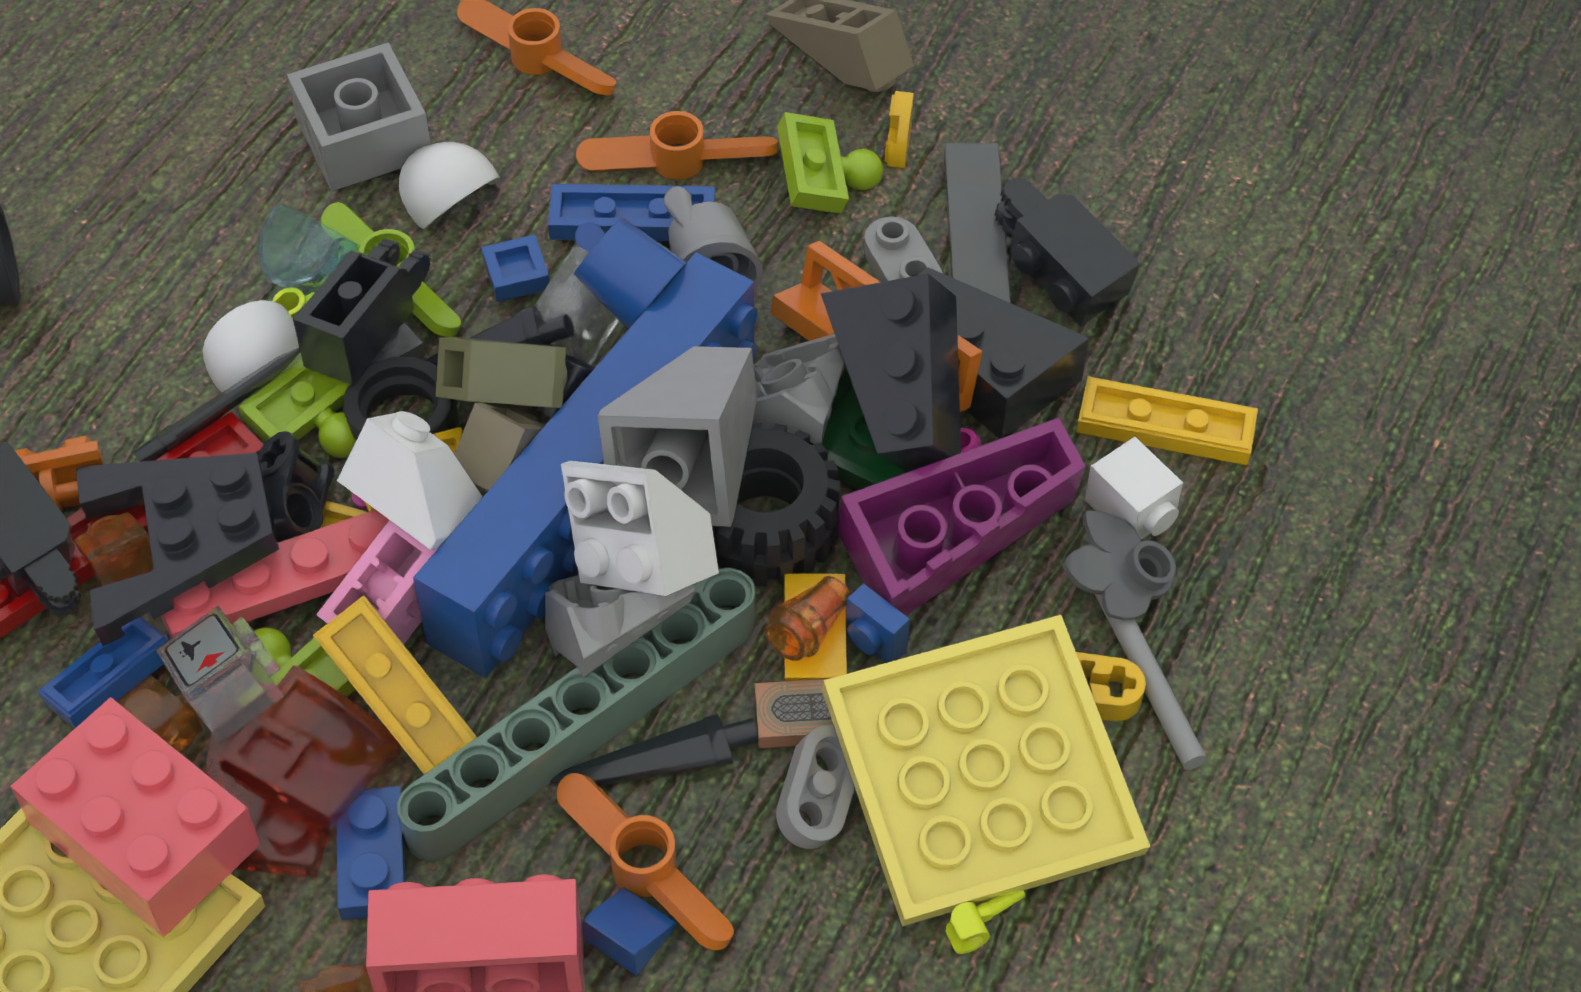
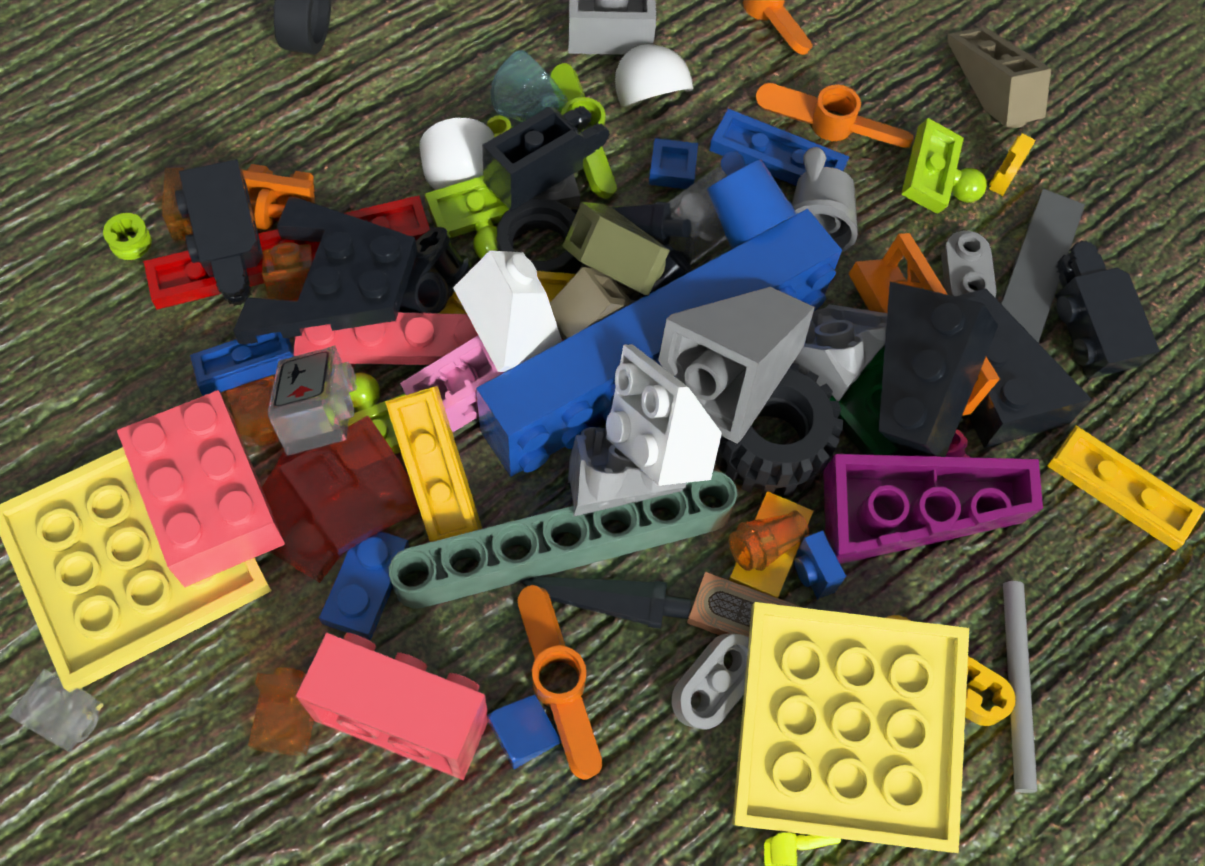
camera: 20 degrees right, 10 degrees up
black bar [133,348,300,462] -> none
dark grey plate [1062,511,1176,620] -> none
white brick [1085,437,1183,540] -> none

